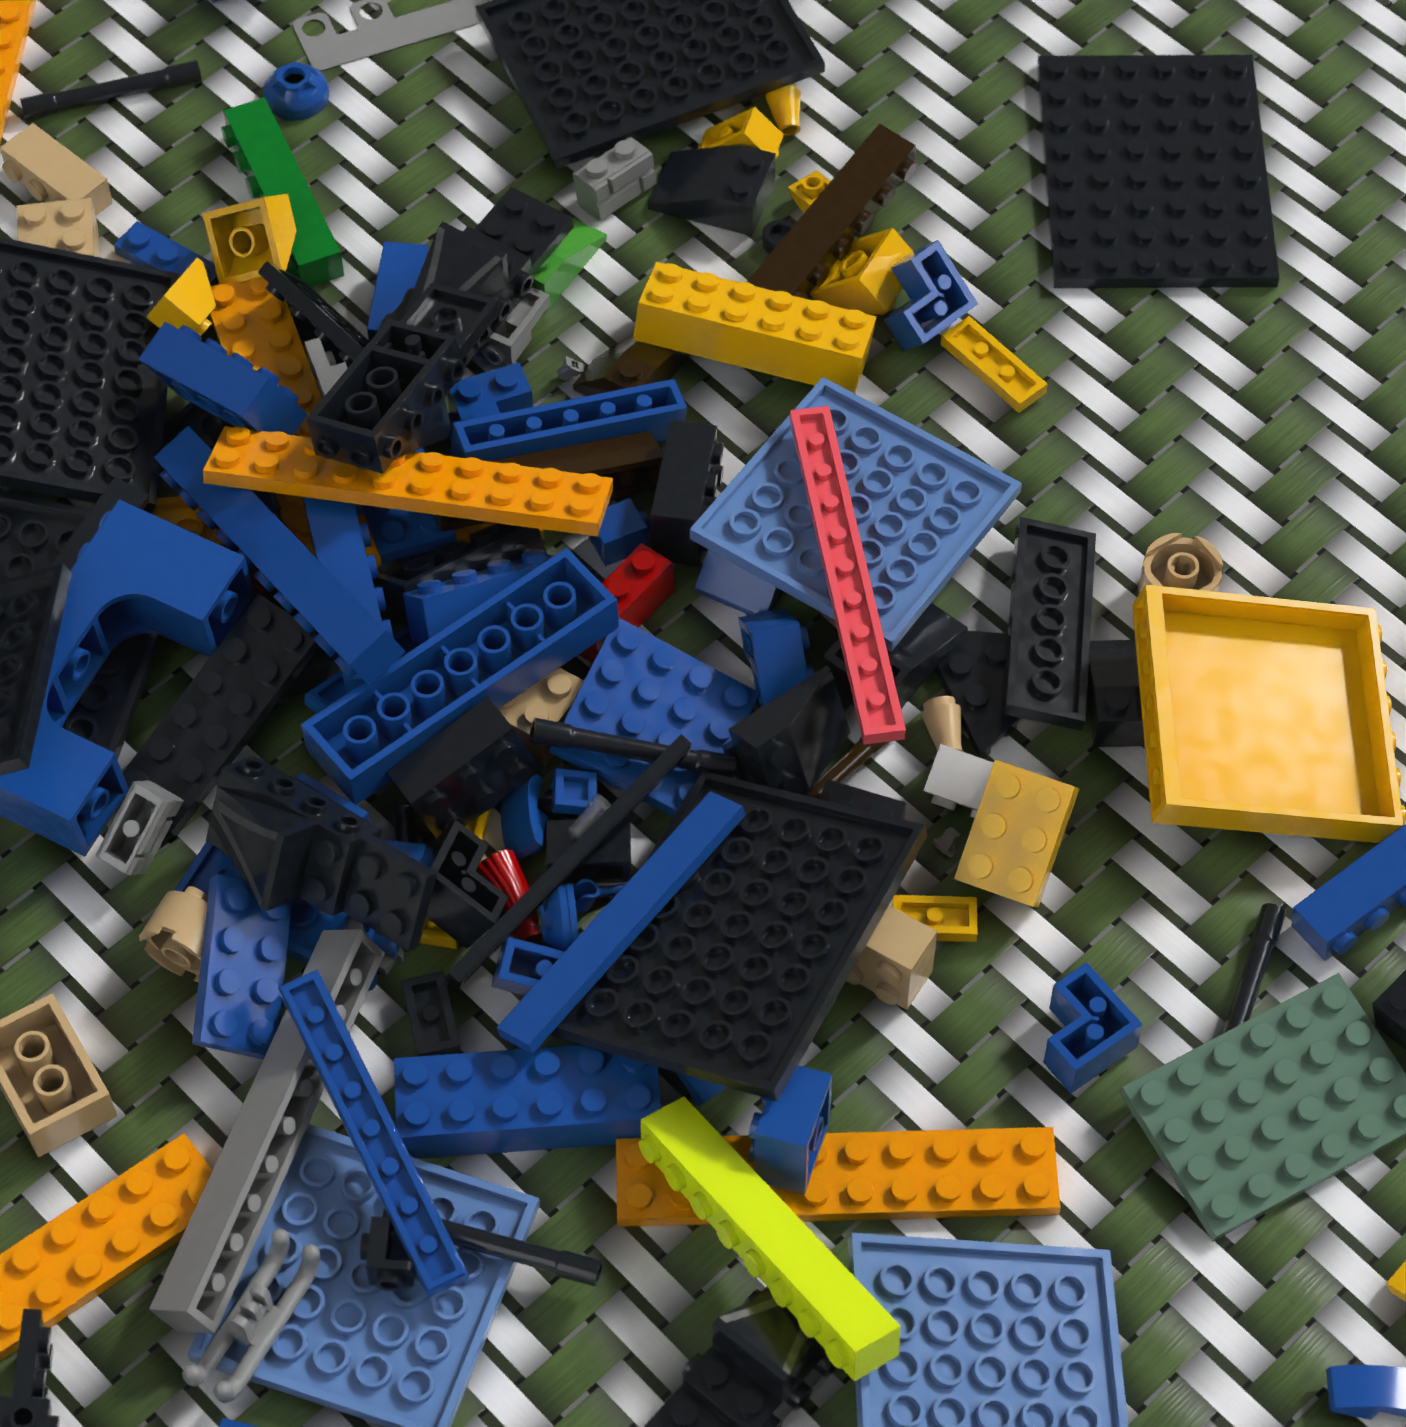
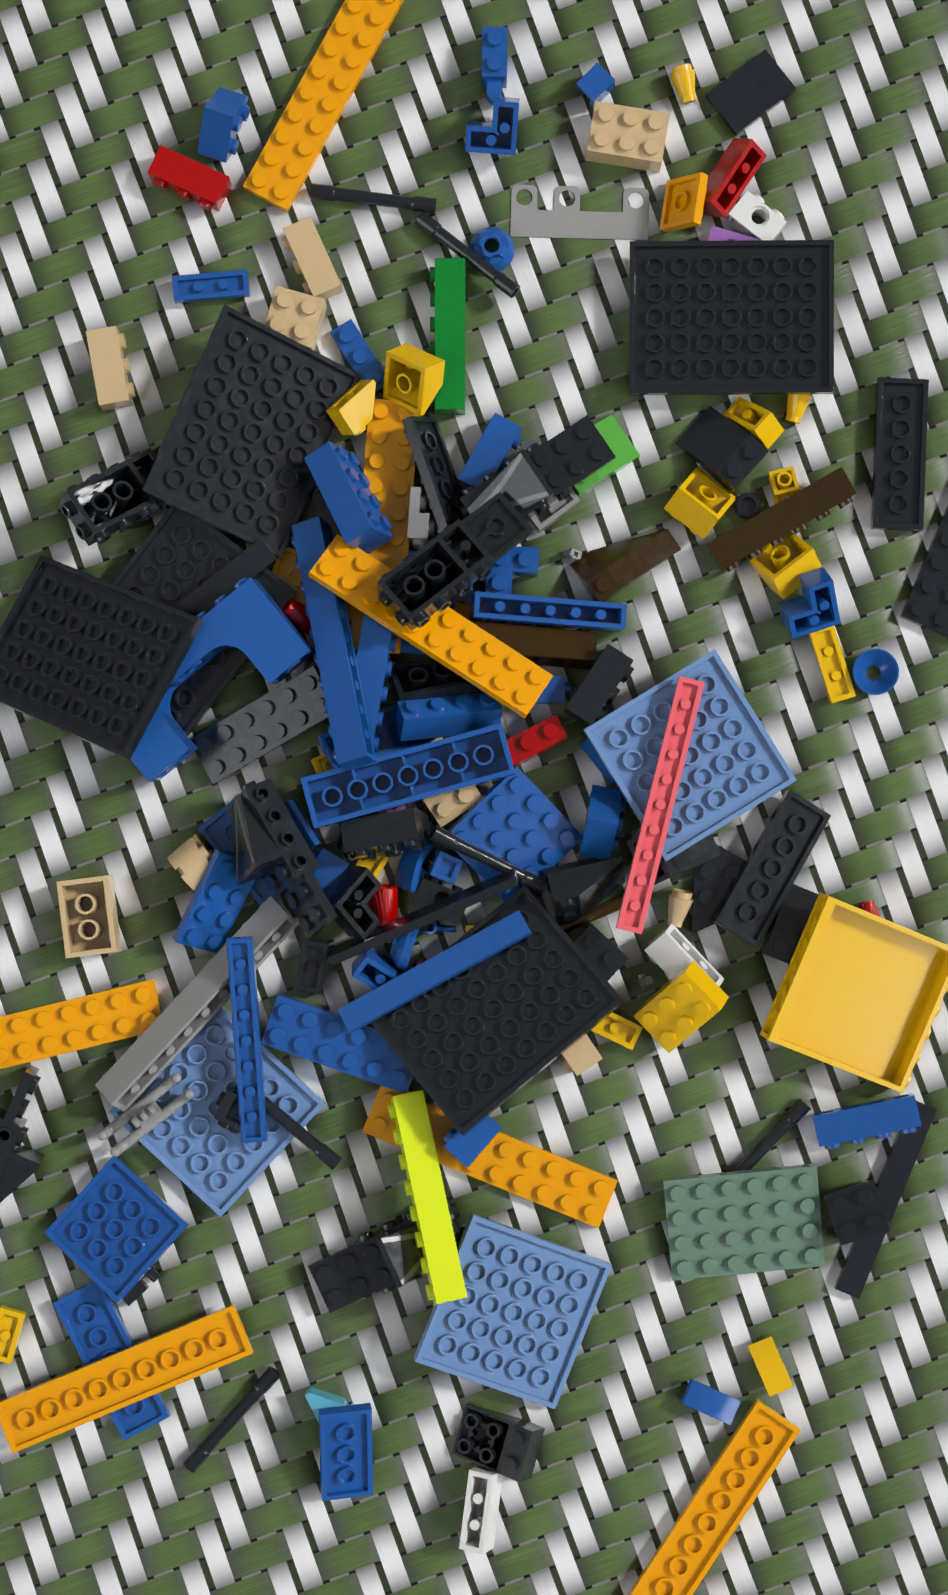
camera: 20 degrees right, 30 degrees up
light grey brick [96,781,184,876] -> none
clear piece [568,794,611,839] -> none
light grey brick [572,137,657,220] -> none
yellow brick [633,262,877,393] -> none
blue brick [1043,962,1143,1094] -> none
tan brick [1138,533,1223,595] -> none
none -> black piece [415,211,520,298]
none -> yellow slope [664,467,737,540]
none -> blue piece [852,649,899,695]
none -> black plate [871,377,929,531]

